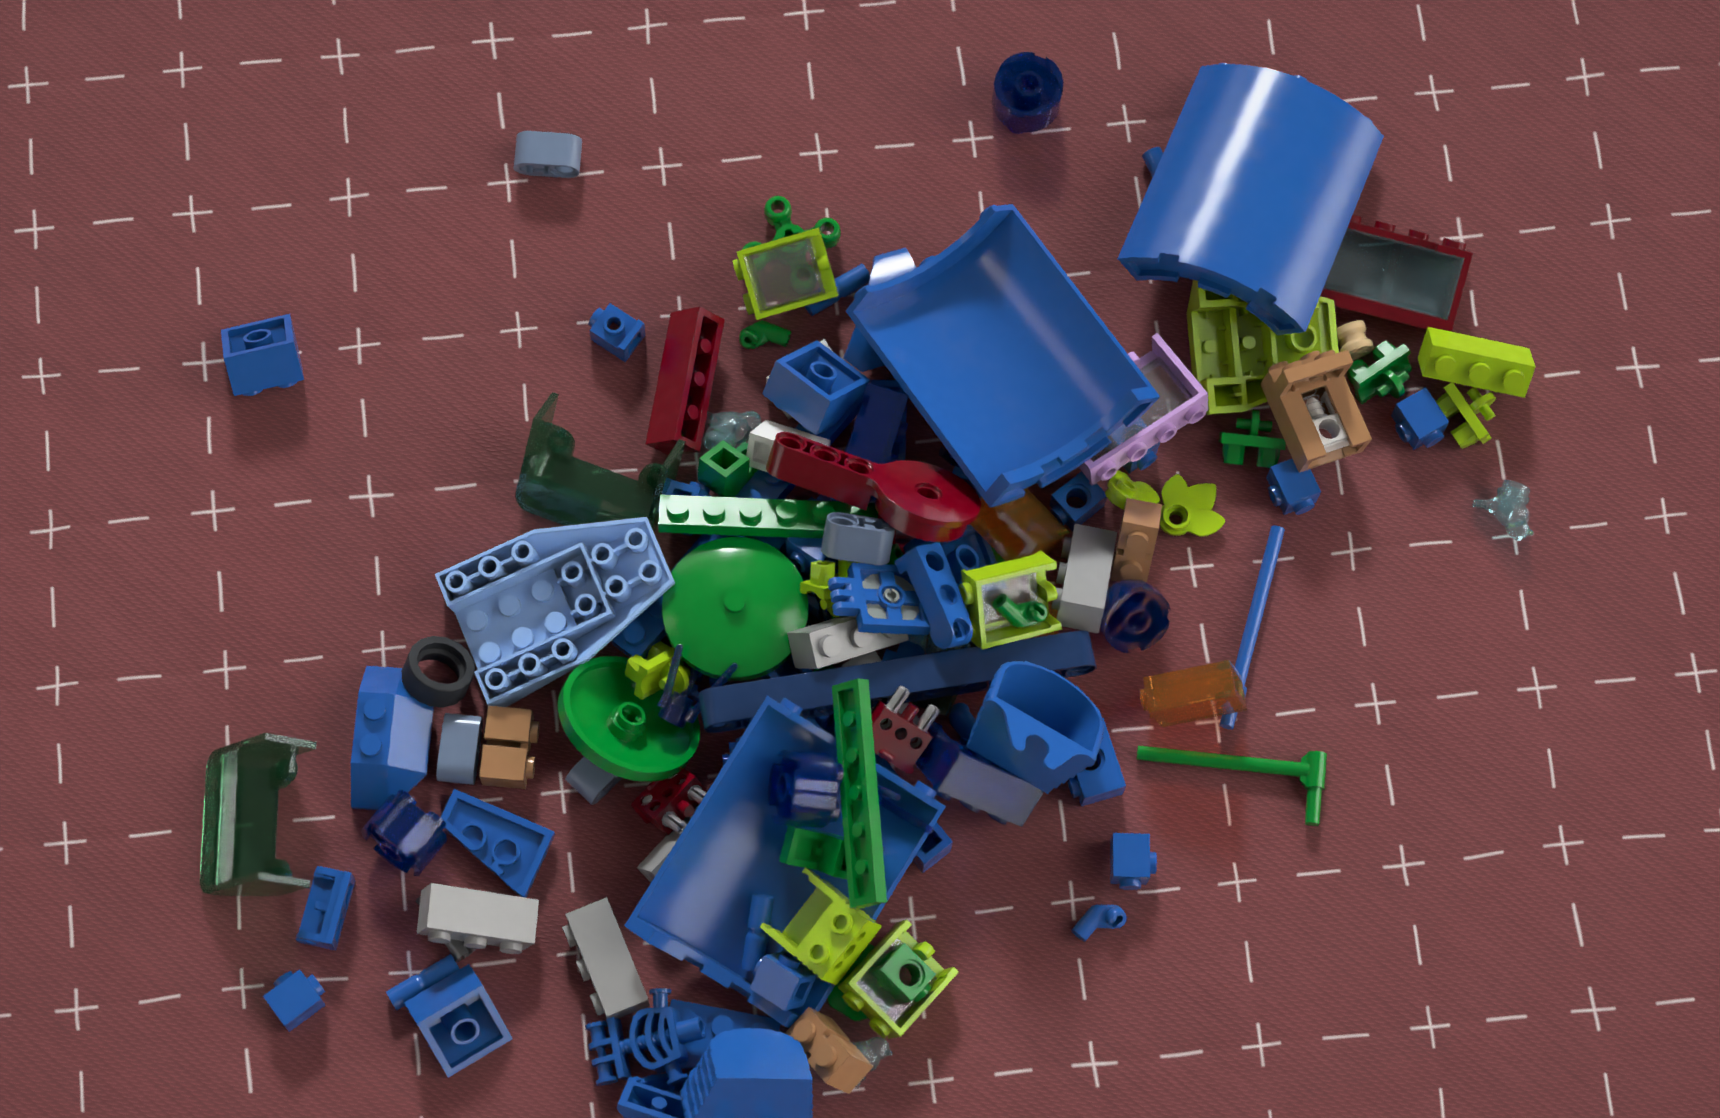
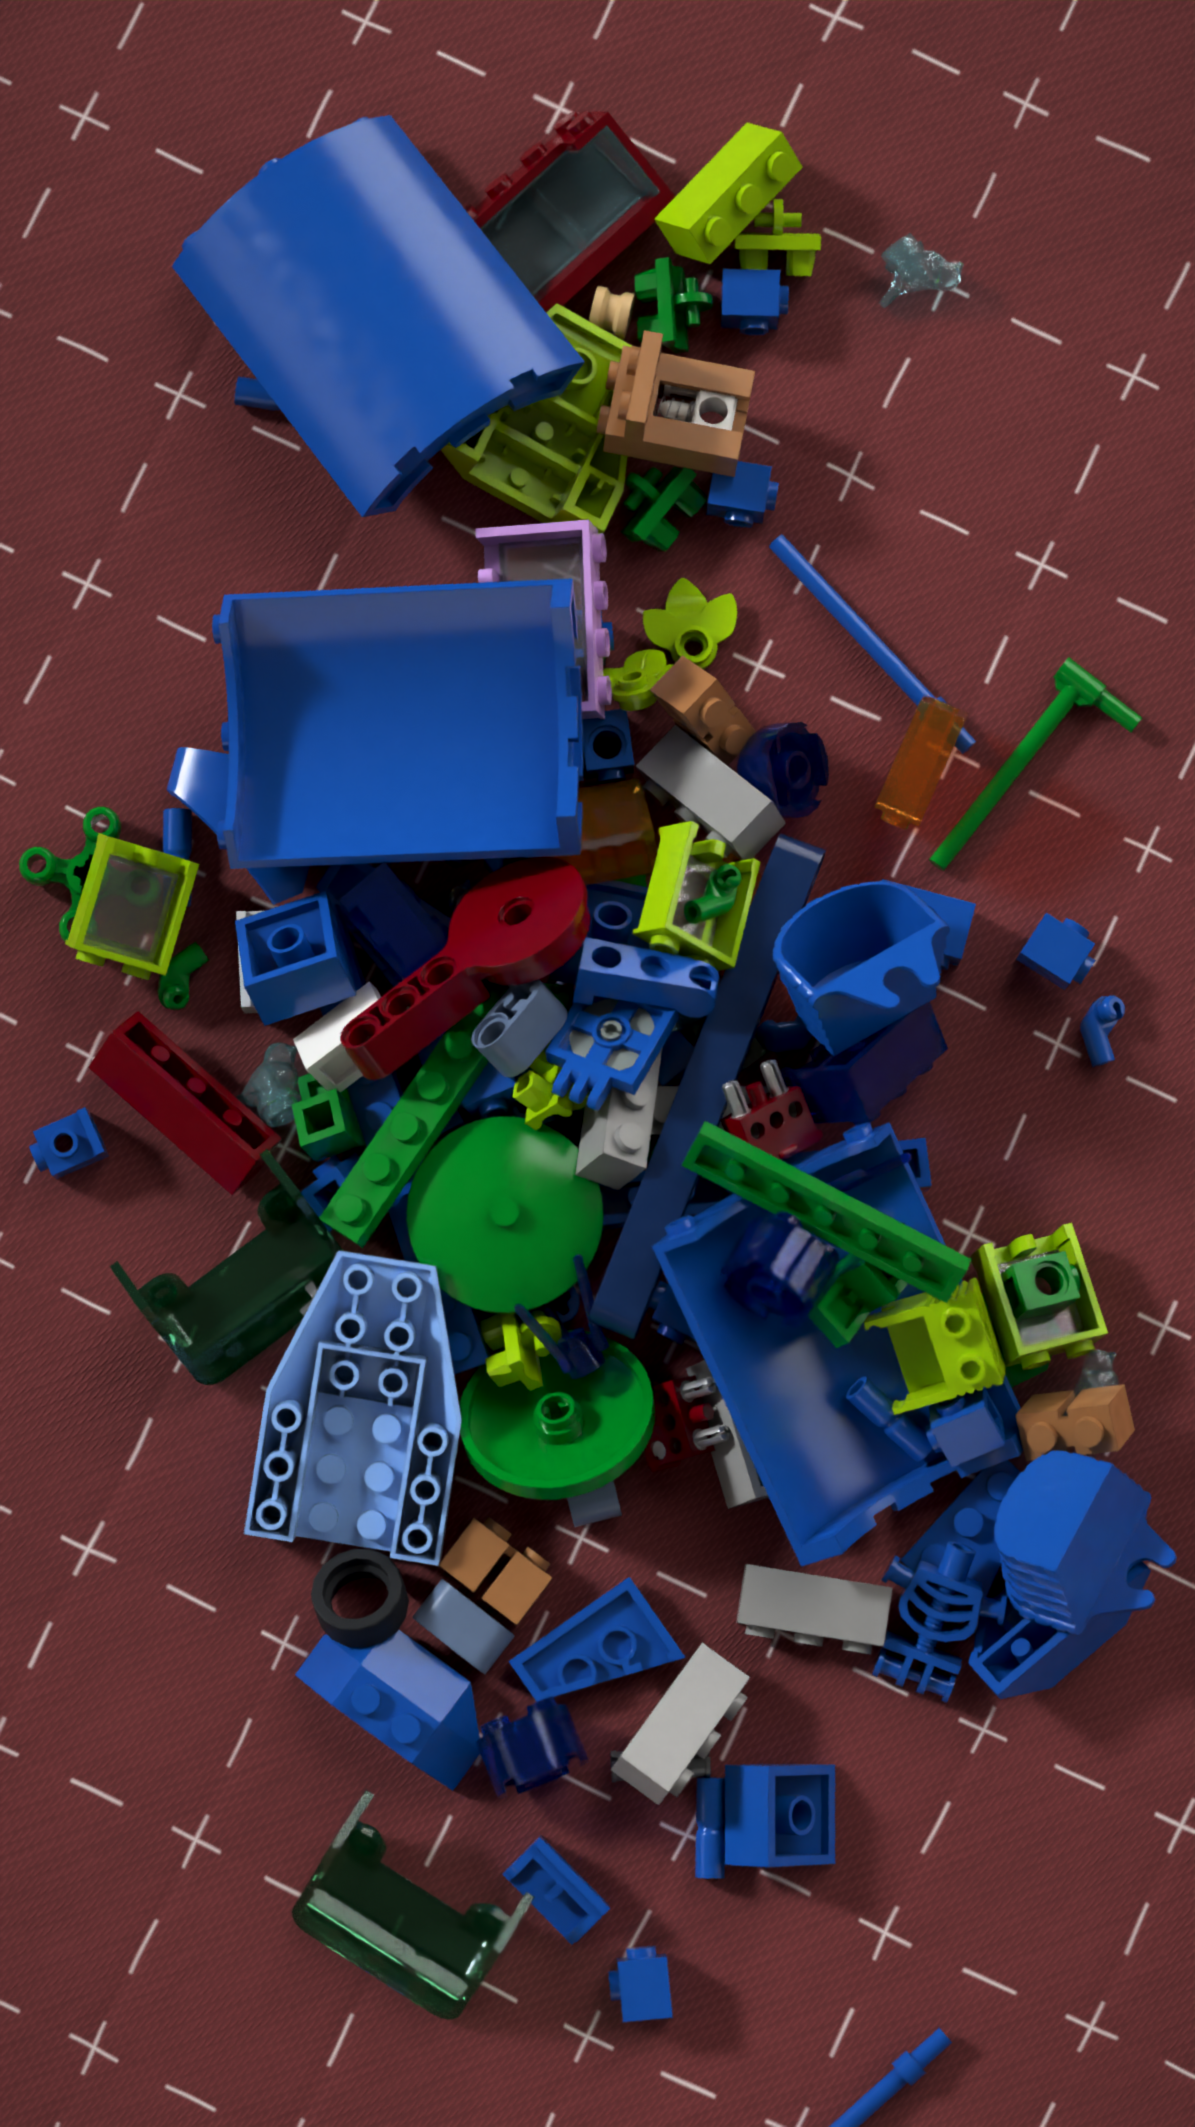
camera: 55 degrees left, 10 degrees up
clear blue brick [992,52,1064,134] -> none

